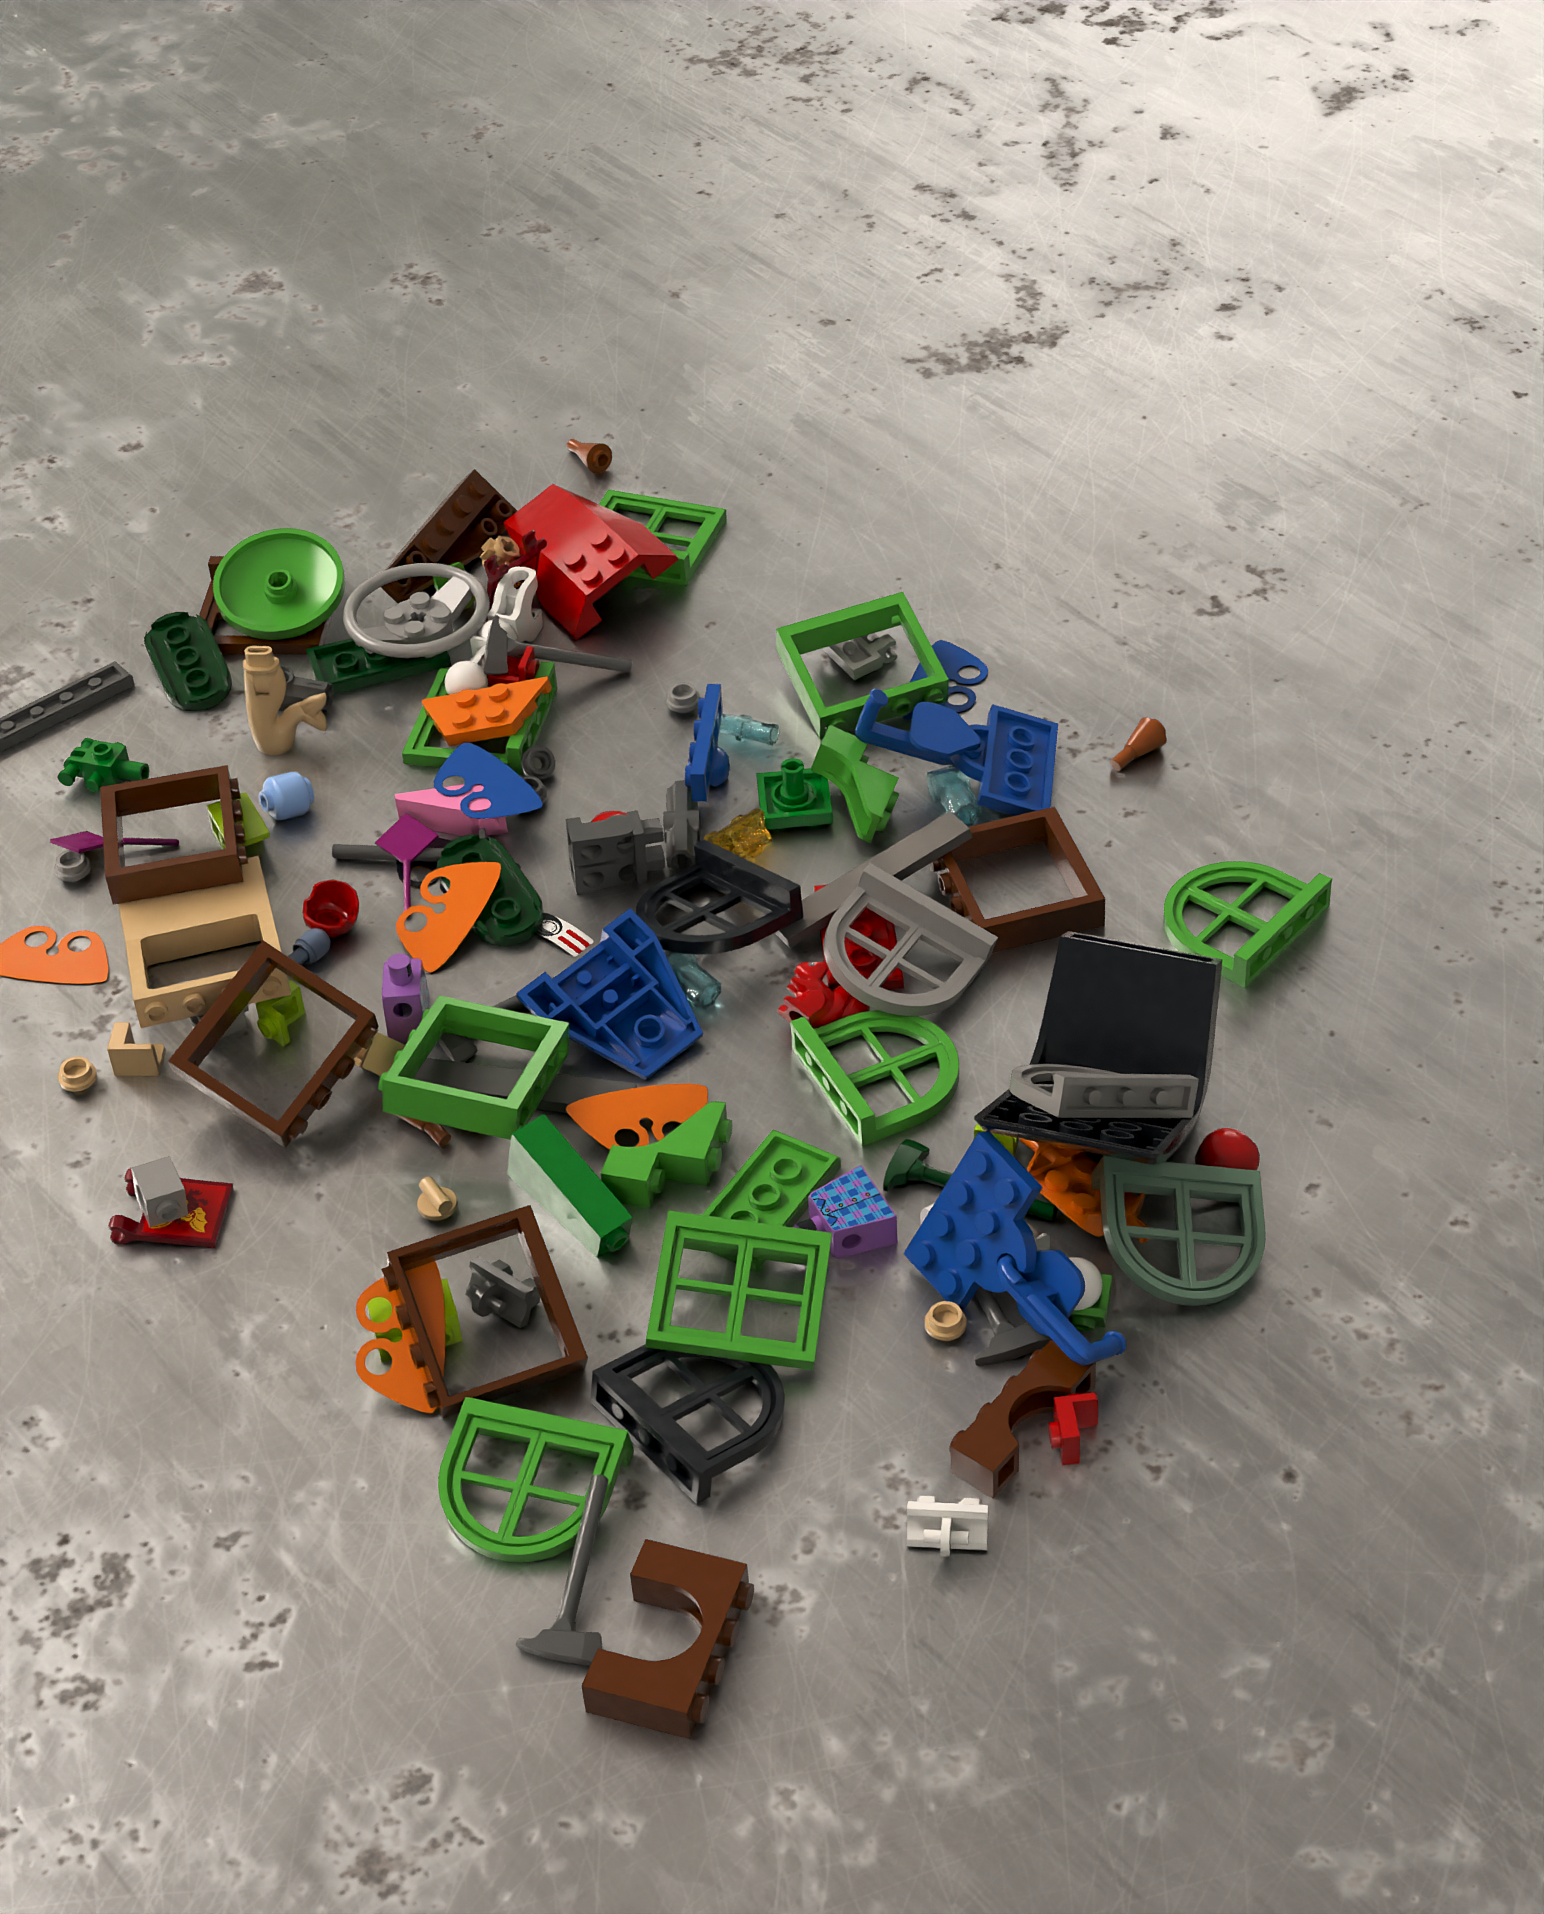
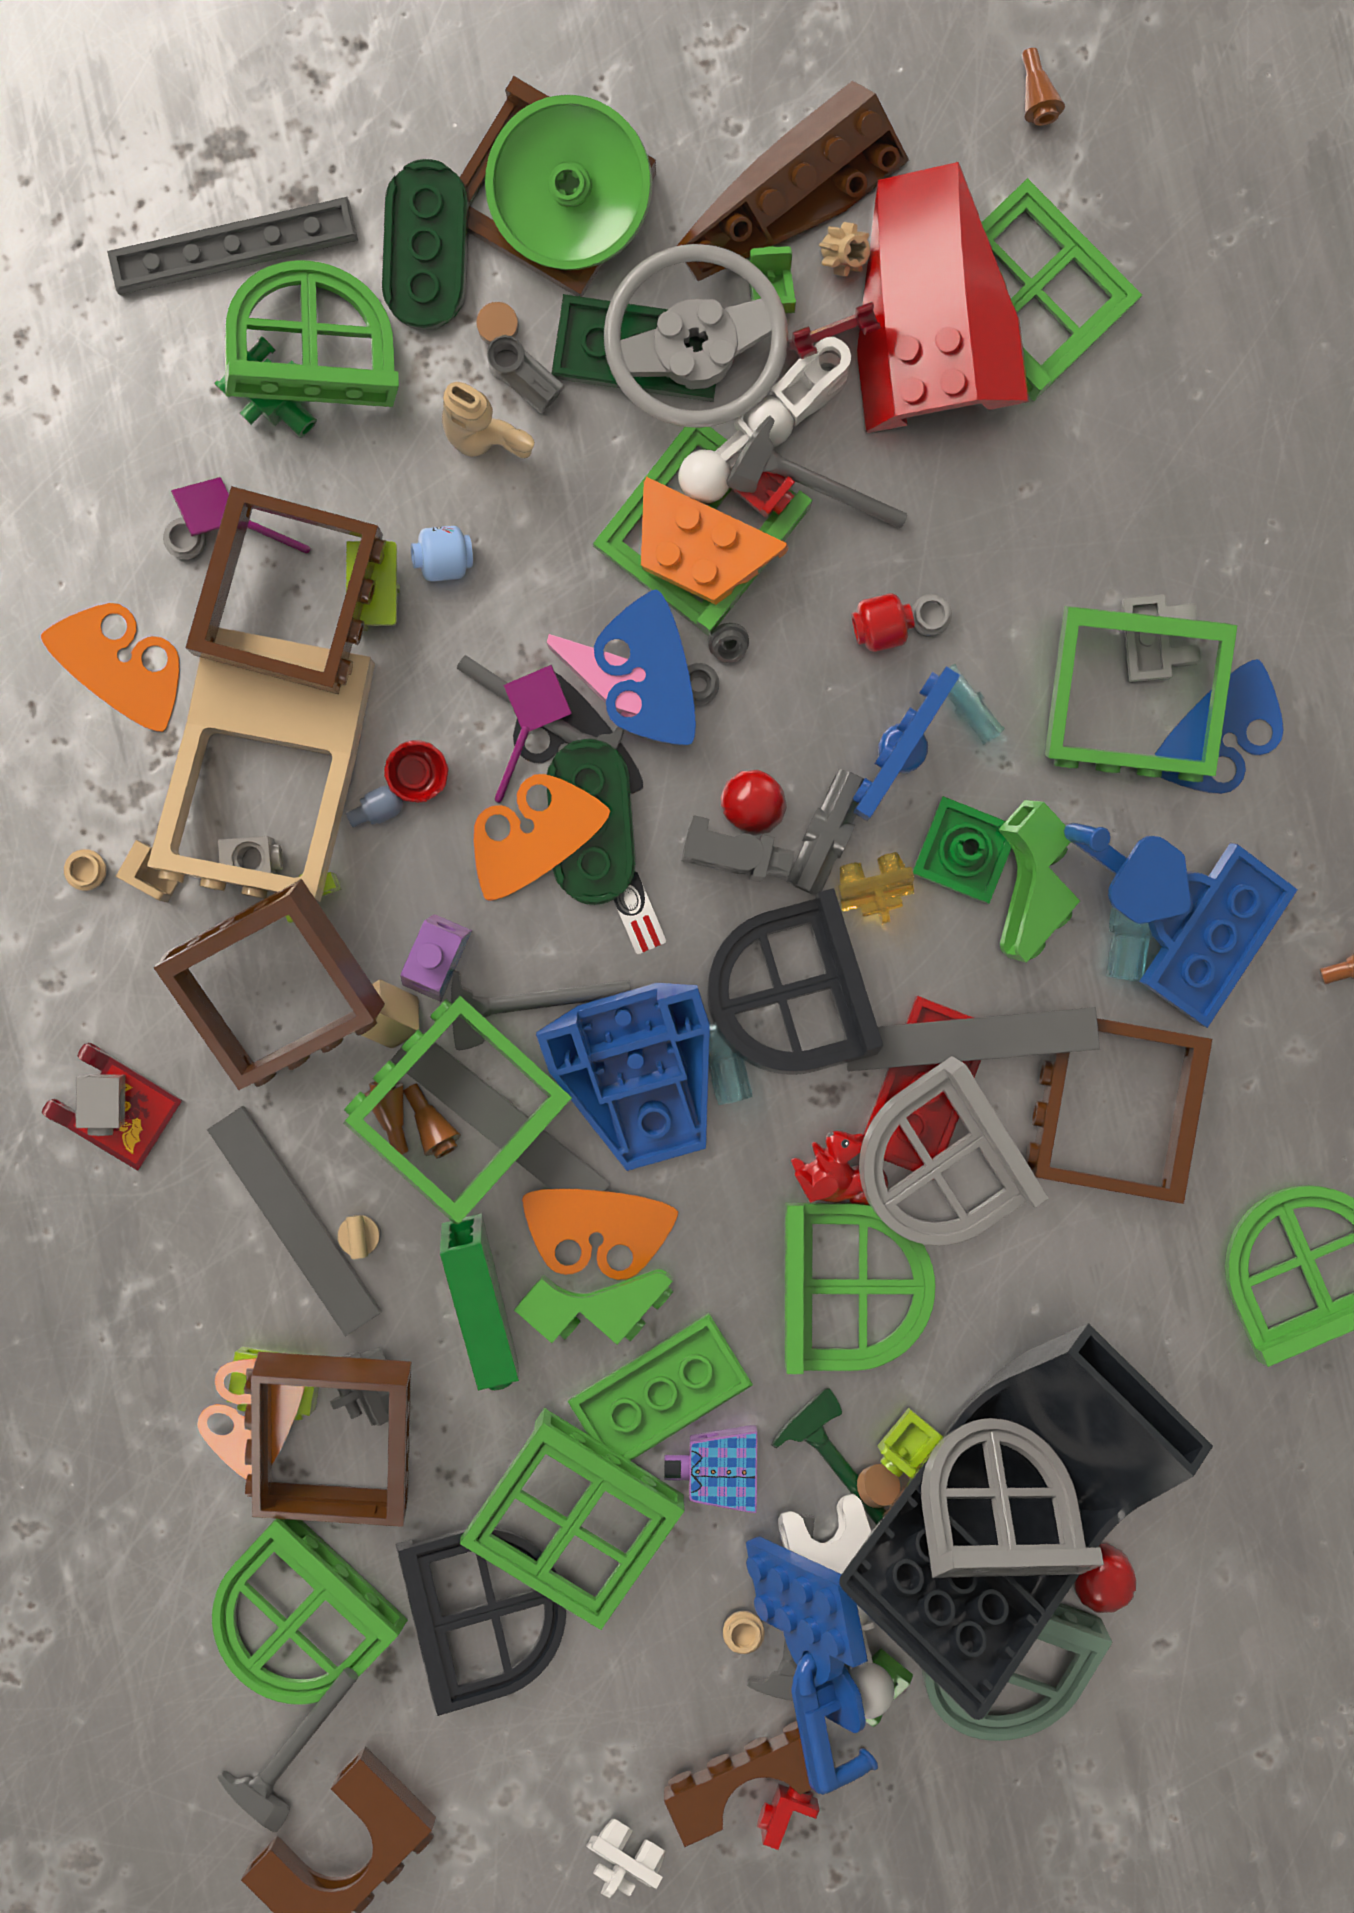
camera: 20 degrees right, 45 degrees up
none -> dark grey tile [207,1106,382,1337]
none -> bright green window [225,260,399,407]
none -> red head [851,593,915,652]

